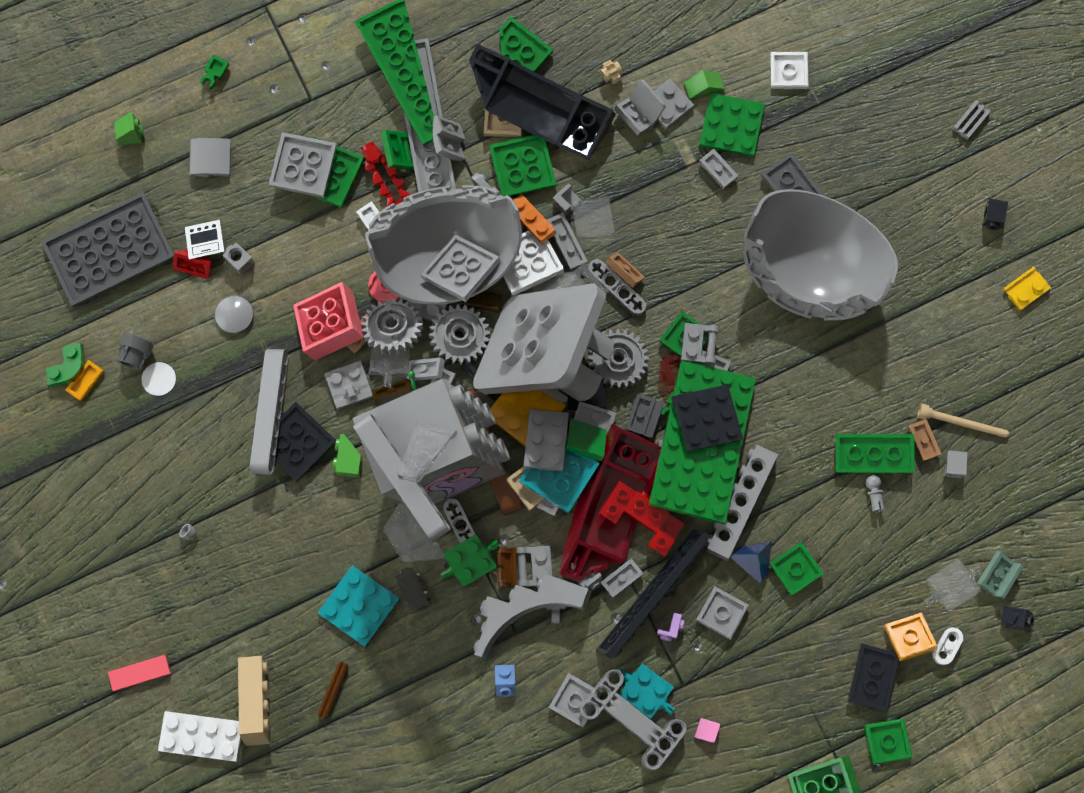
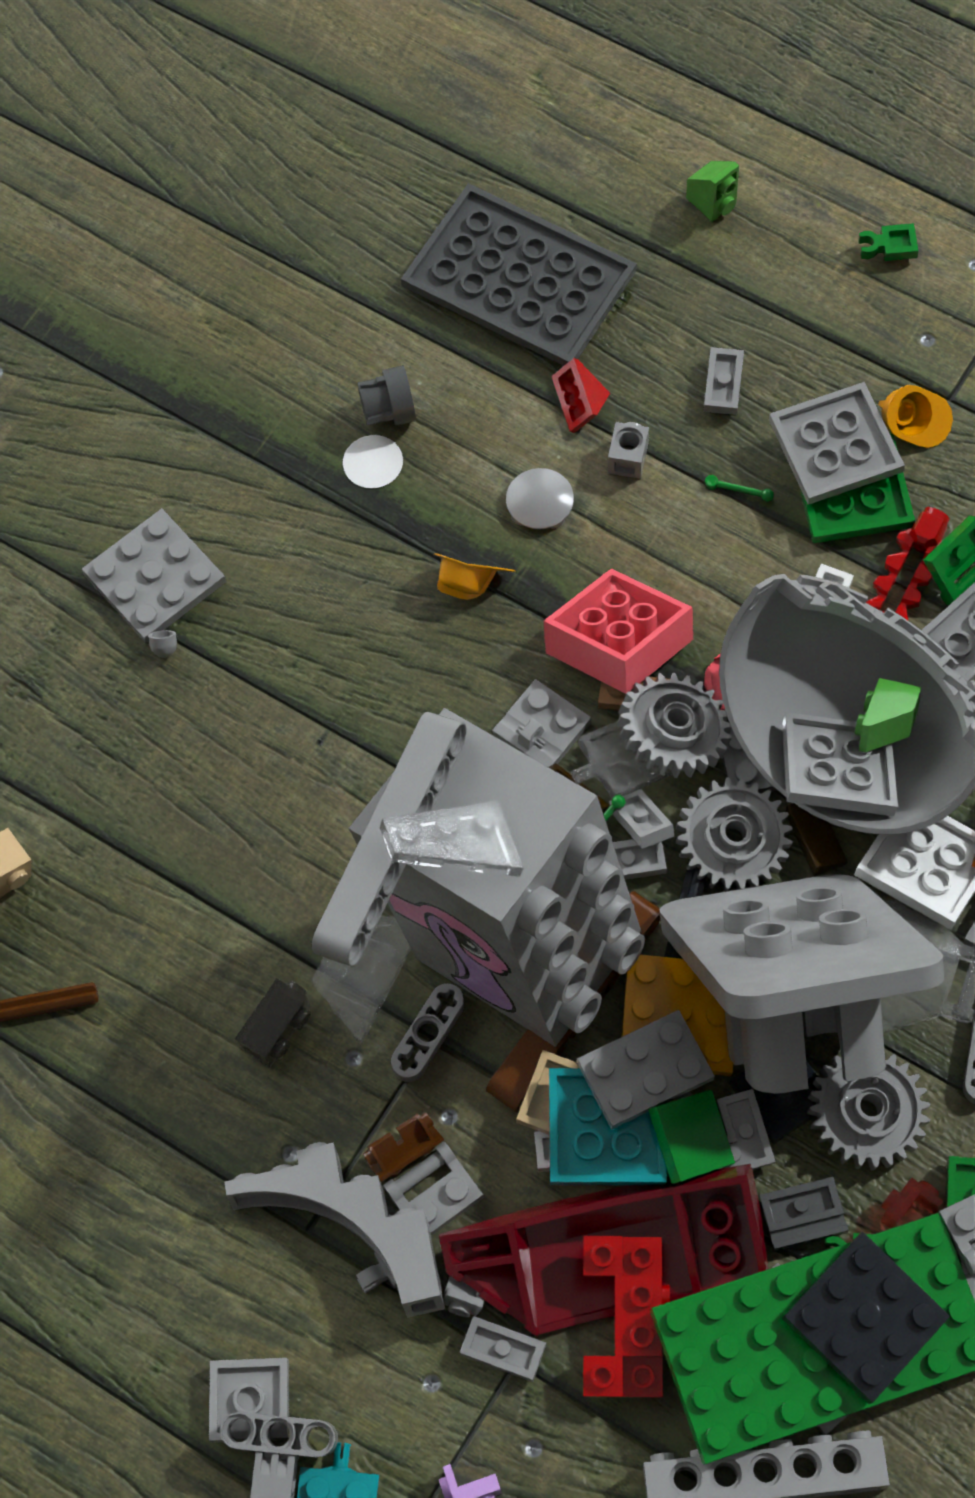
camera: 60 degrees right, 10 degrees down
green plate [46,343,85,388] -> none
light orange tile [65,360,105,402] -> none
white sticker [185,220,224,259] -> none
light grey slope [189,138,230,177] -> none
light grey beam [250,349,288,475] -> none
black plate [275,402,336,483] -> none
teal plate [318,565,400,647] -> none
green plate [440,533,501,587] -> none
medium blue bracket [495,665,516,697] -> none
black plate [596,529,711,659] -> none
none -> light grey plate [82,508,226,644]
none -> light orange piece [433,553,516,600]
none -> light grey plate [704,347,744,415]
none -> green hinge [705,475,774,502]
none -> bright green slope [855,678,922,752]
none -> light orange piece [878,385,953,448]

